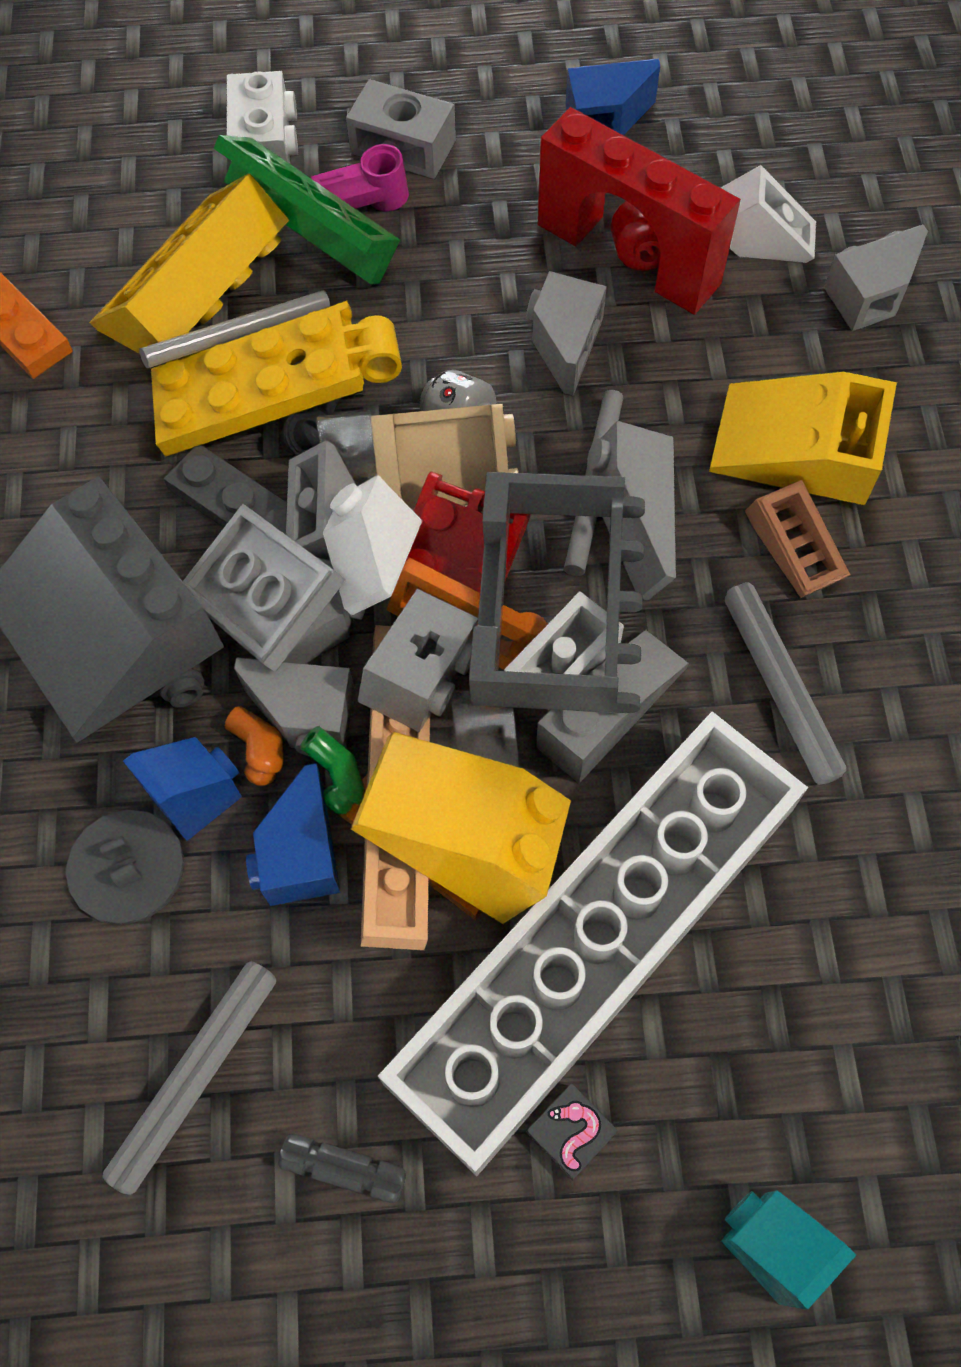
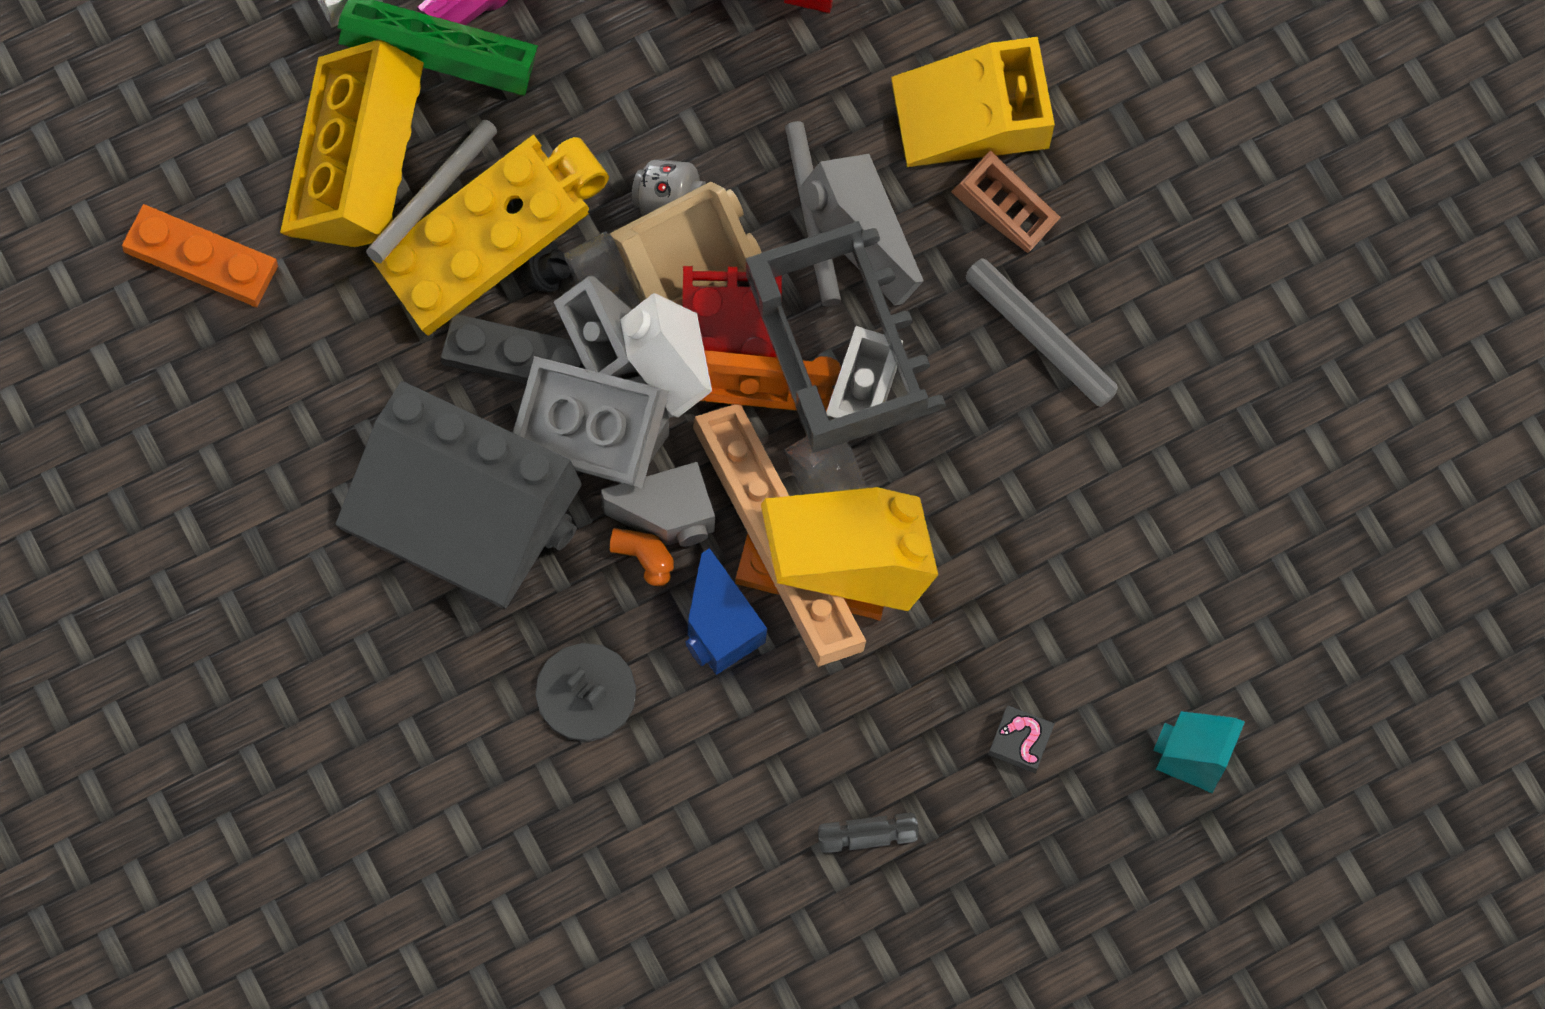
camera: 30 degrees left, 5 degrees up
light grey axle [102,961,276,1195] -> none
blue slope [123,737,242,841] -> none
green arm [300,726,365,814] -> none
light grey brick [357,589,478,732] -> none
white brick [378,712,808,1176] -> none
light grey slope [526,271,607,396] -> none
light grey slope [536,630,689,783] -> none

